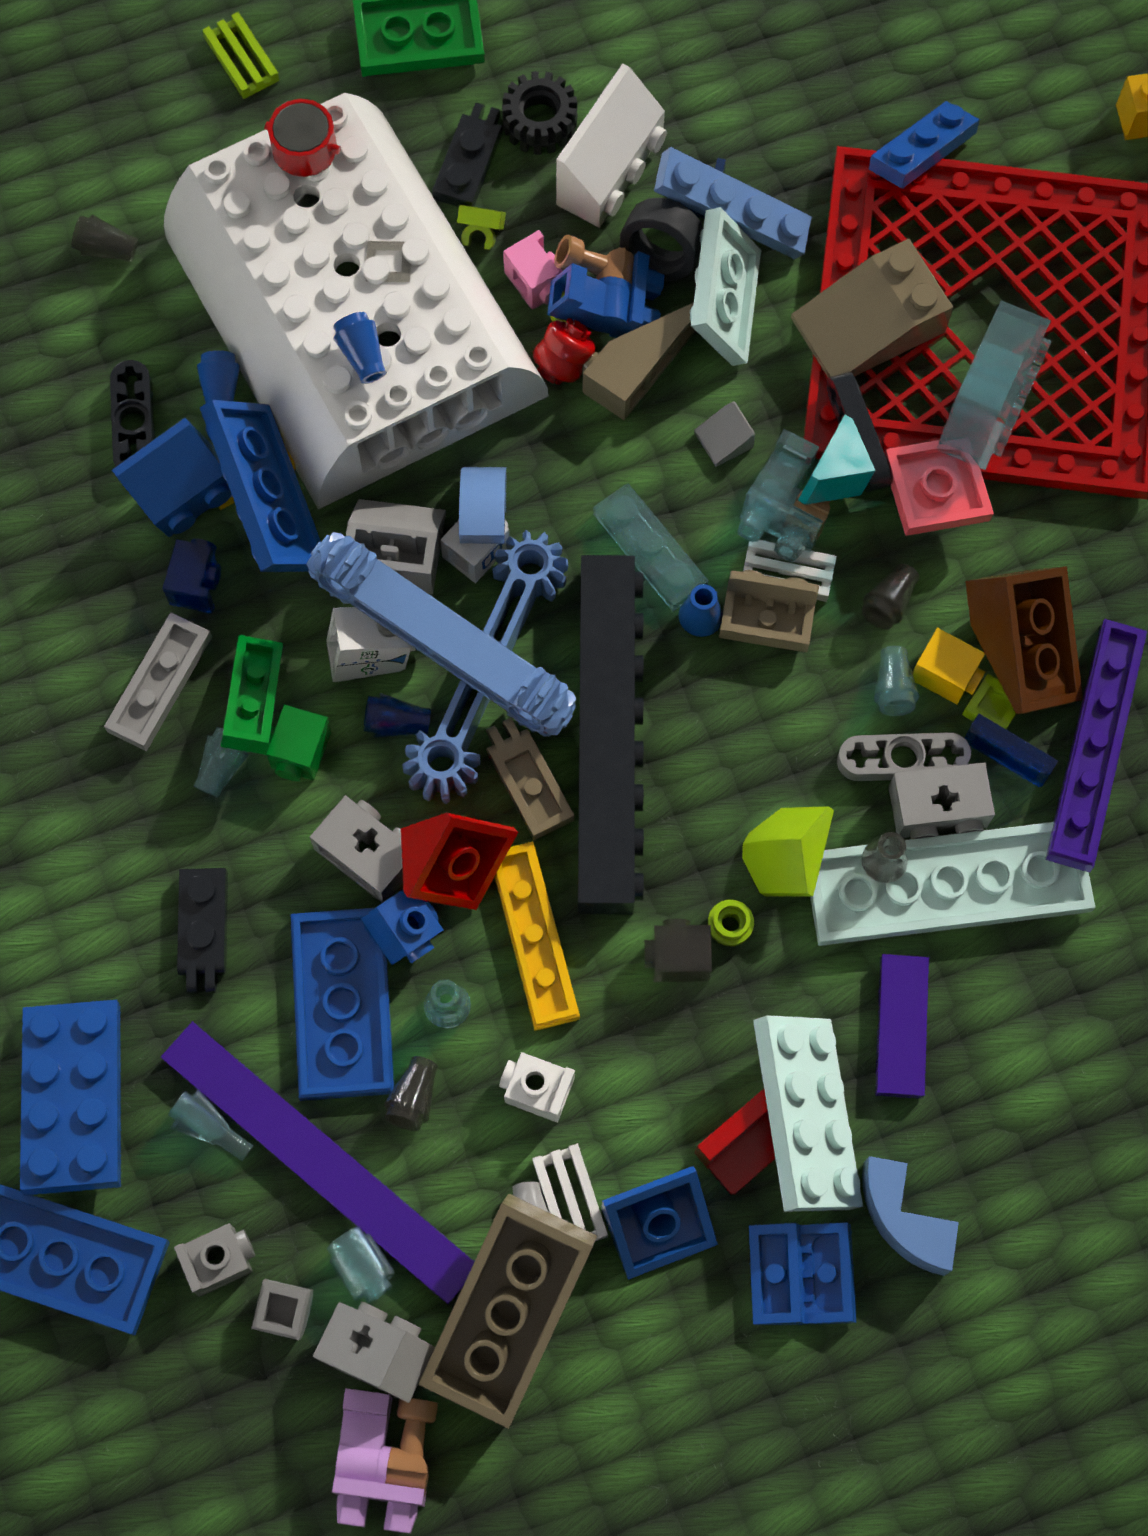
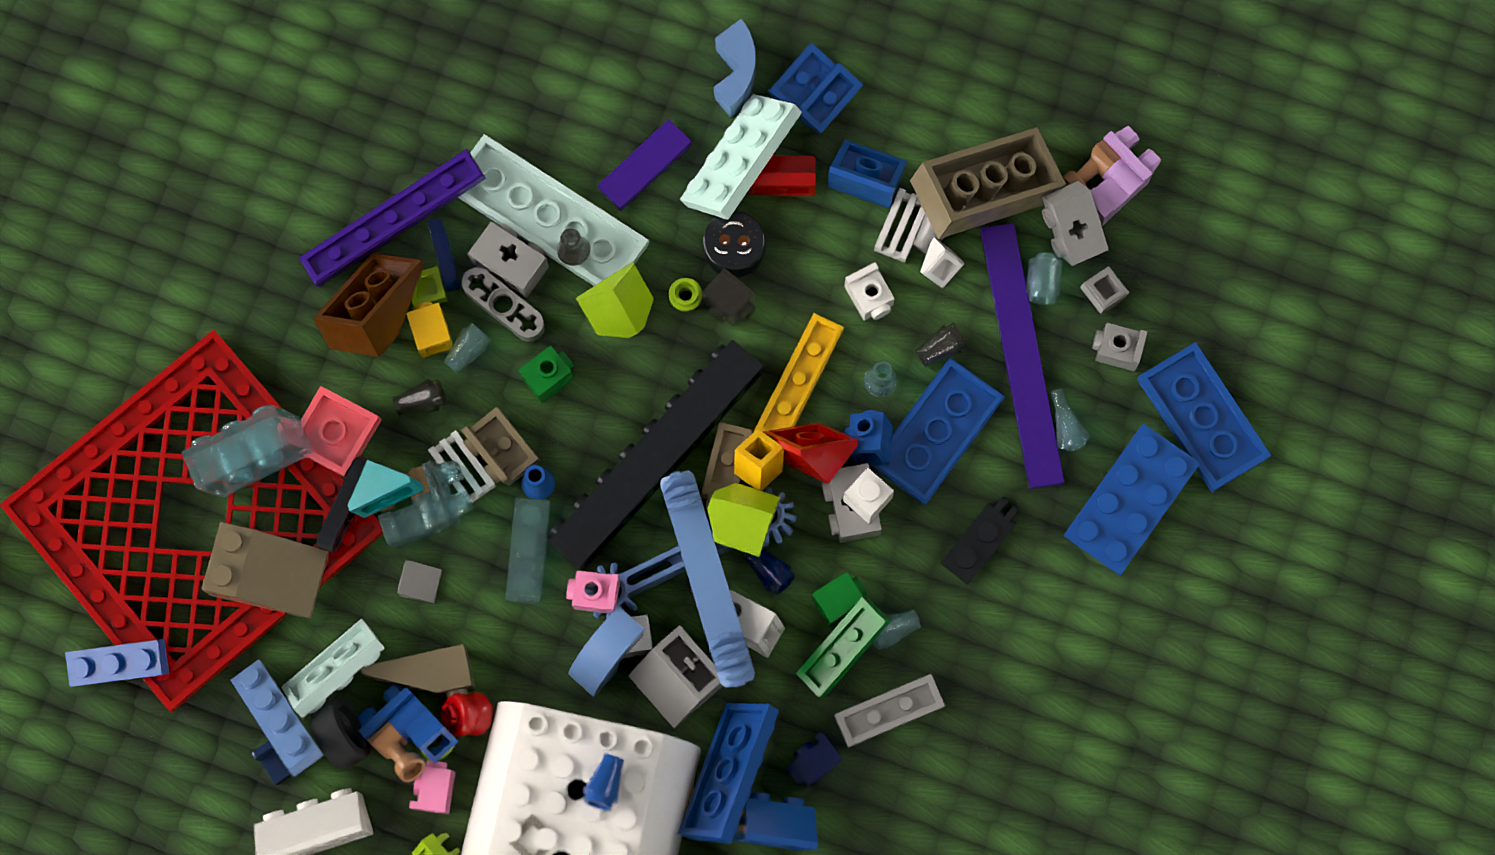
camera: 135 degrees left, 5 degrees up
none -> green brick [518,345,574,404]
none -> bright pink brick [567,571,620,614]
none -> black head [703,211,765,277]
none -> lime slope [707,483,780,556]
none -> yellow brick [734,429,784,491]
none -> white brick [843,468,894,524]
none -> white slope [920,237,965,288]

